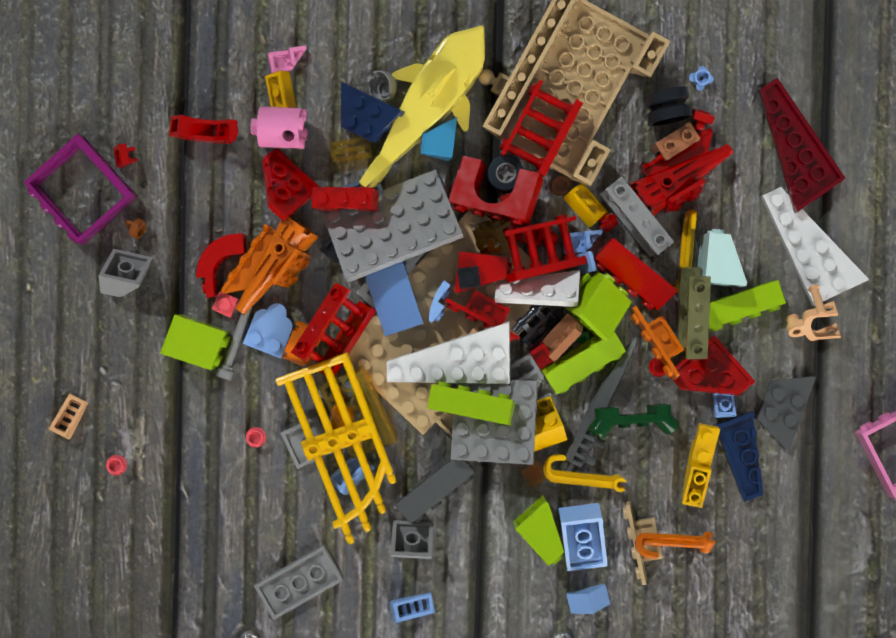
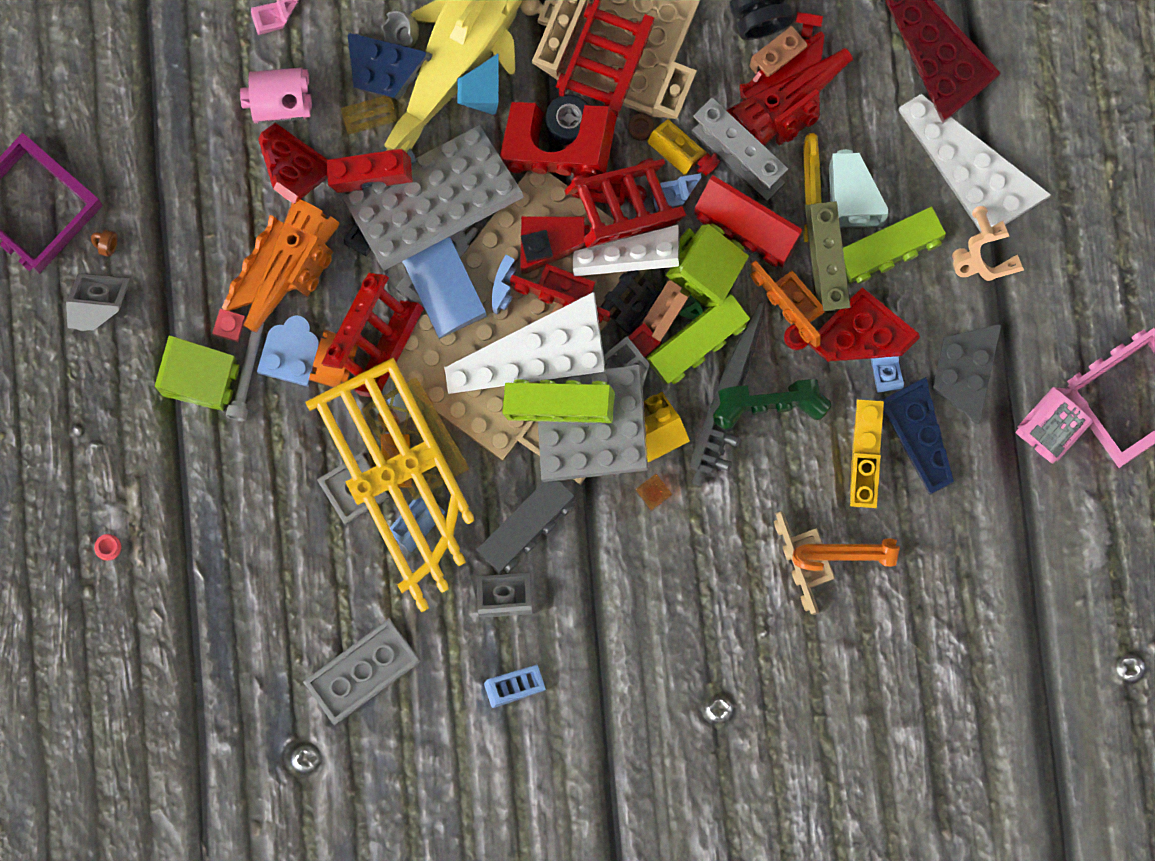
camera: 10 degrees left, 10 degrees down
light nougat slope [49,393,88,440] -> none
red tile [113,144,138,168] -> none
red arch [169,115,238,144] -> none
red arch [196,233,247,298] -> none
coral plate [246,427,266,447] -> none
yellow slope [265,70,296,108] -> none
dark brown bracket [472,219,511,253] -> none
lime slope [513,495,564,566] -> none
yellow piece [543,454,627,492] -> none
light blue slope [559,503,608,571] -> none
light blue slope [566,583,610,614] -> none
light blue slope [577,251,596,274] -> none
none -> bright pink cylinder [1015,387,1093,464]

